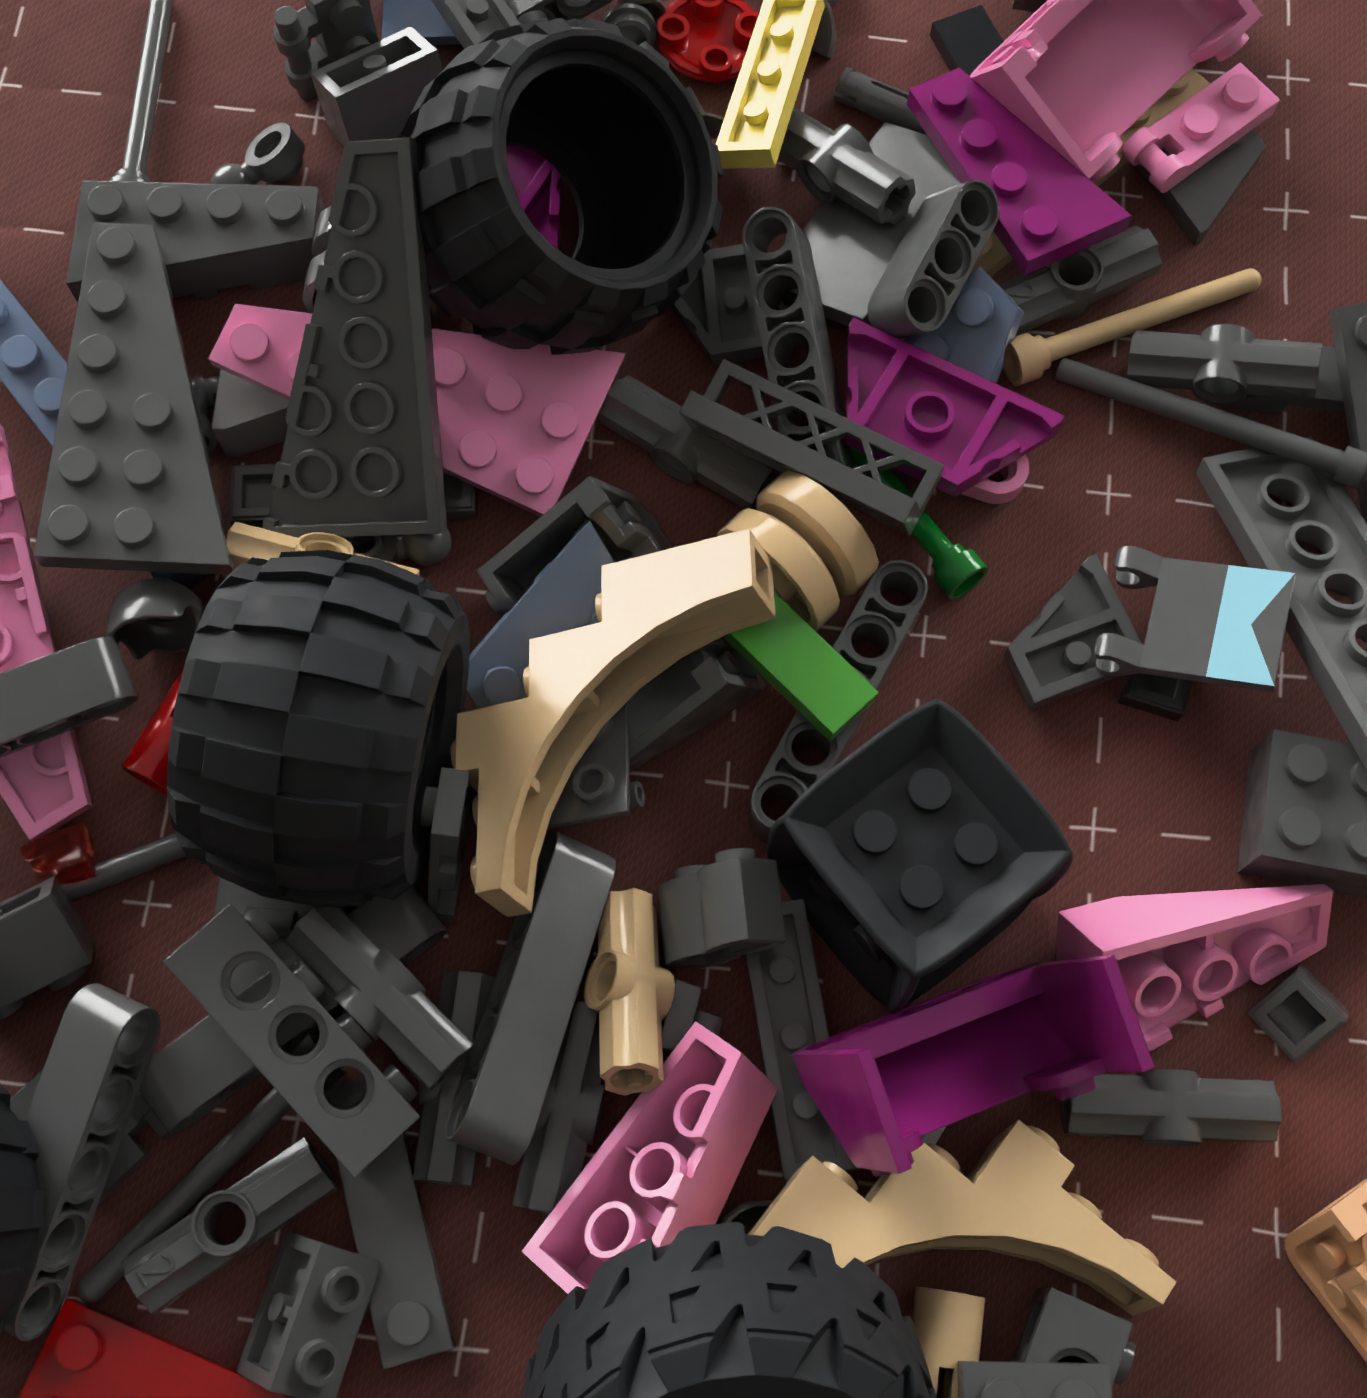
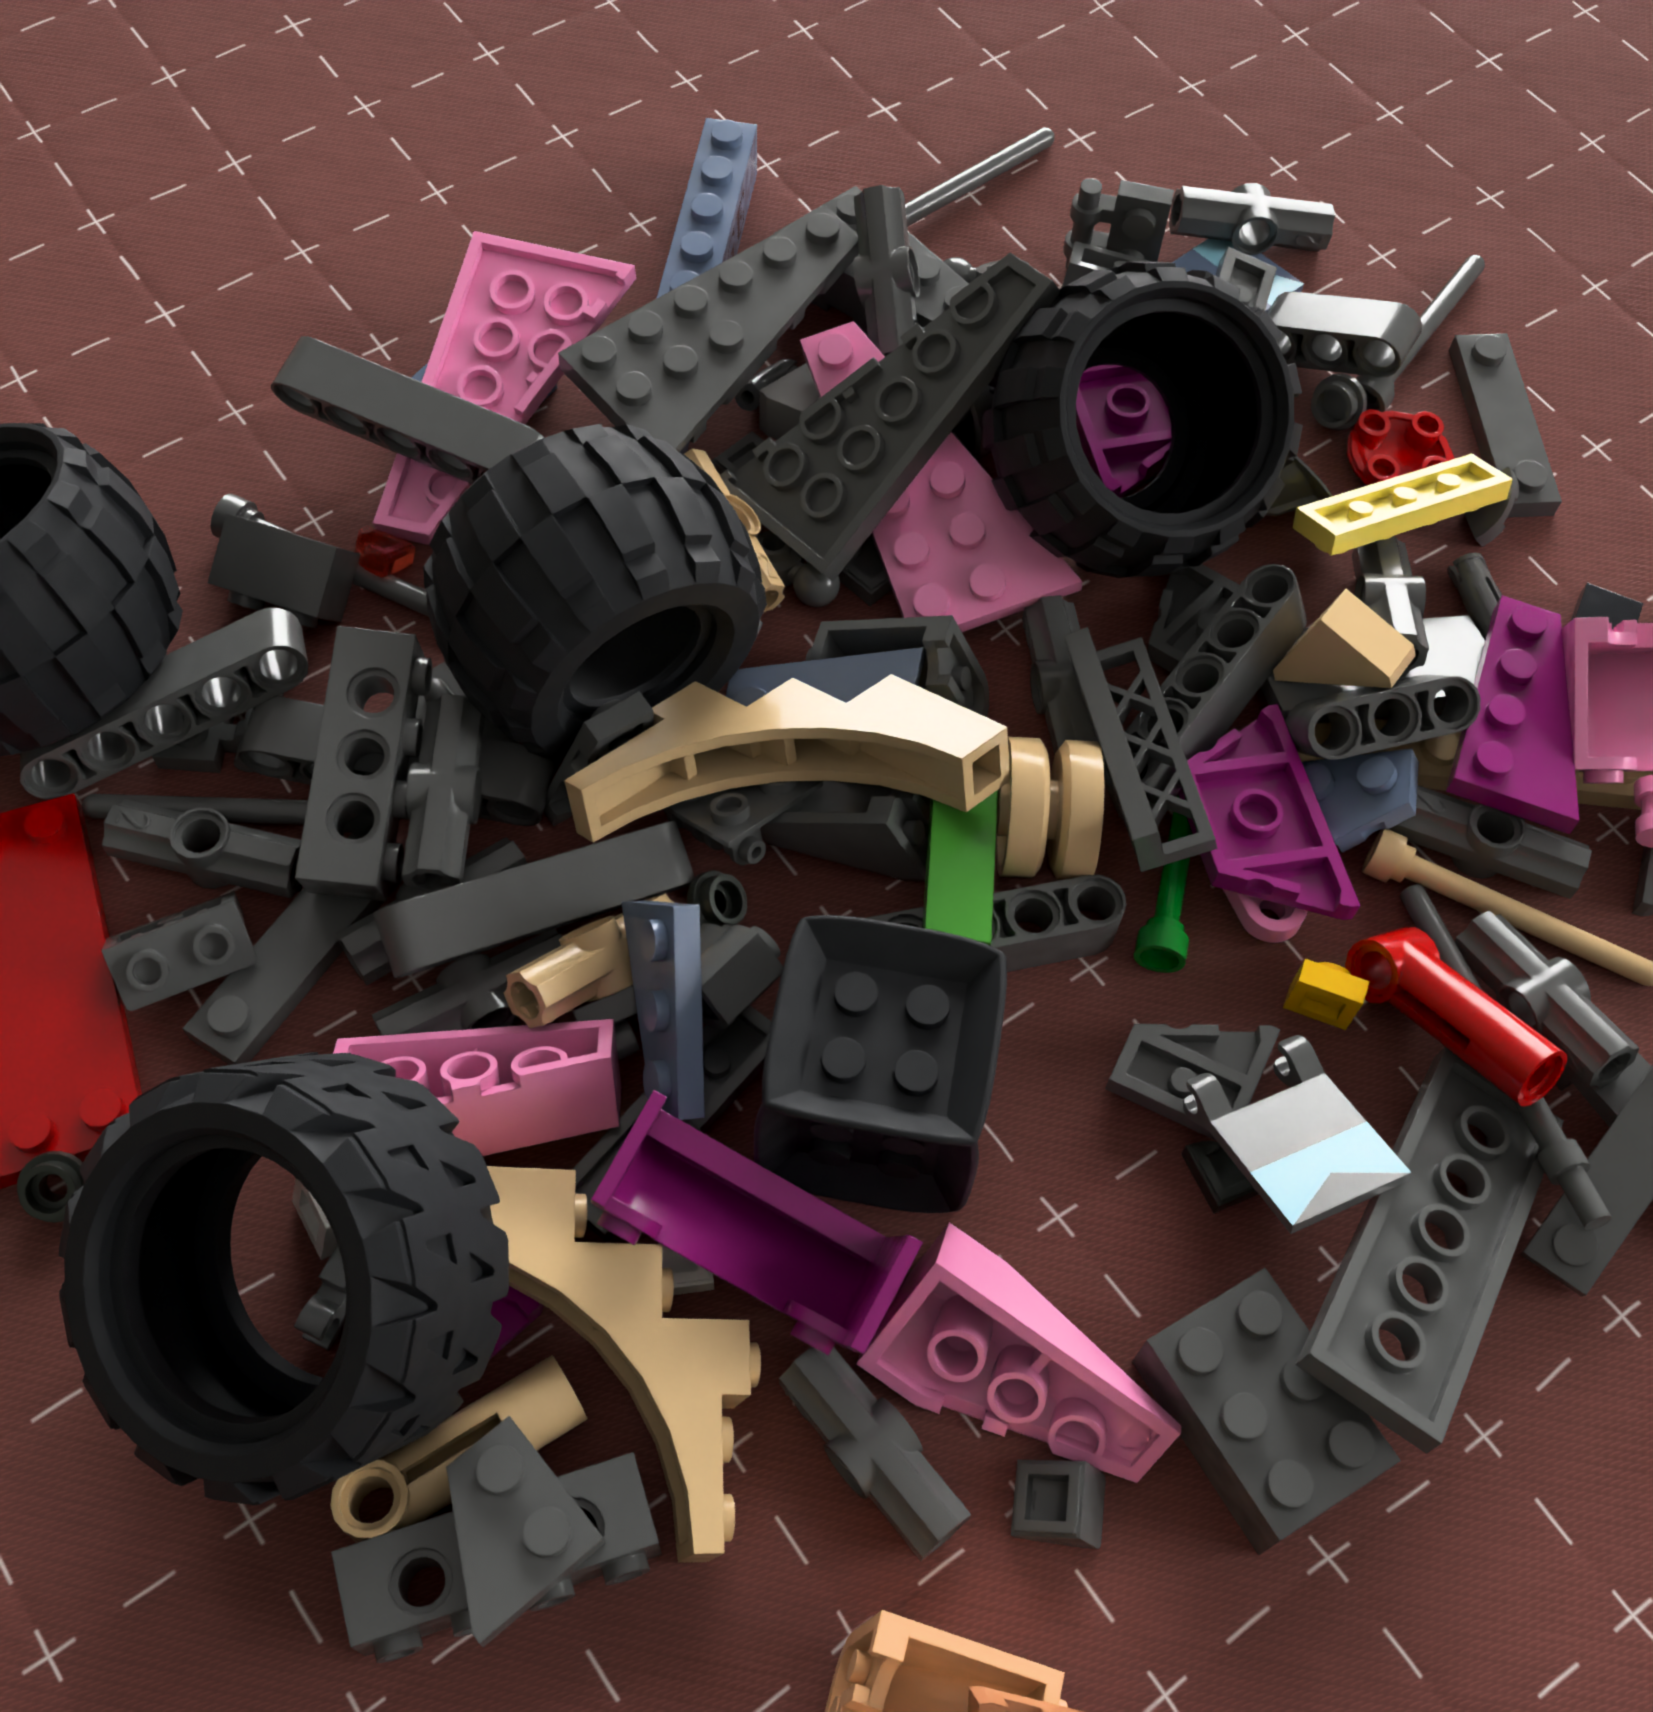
camera: 45 degrees right, 10 degrees down
none -> sand blue wing [621,900,705,1120]
none -> pearl dark grey plate [687,871,747,927]
none -> dark grey piece [853,185,921,357]
none -> tan slope [1273,589,1416,688]
none -> yellow plate [1283,959,1370,1030]
none -> red piece [1345,927,1567,1107]

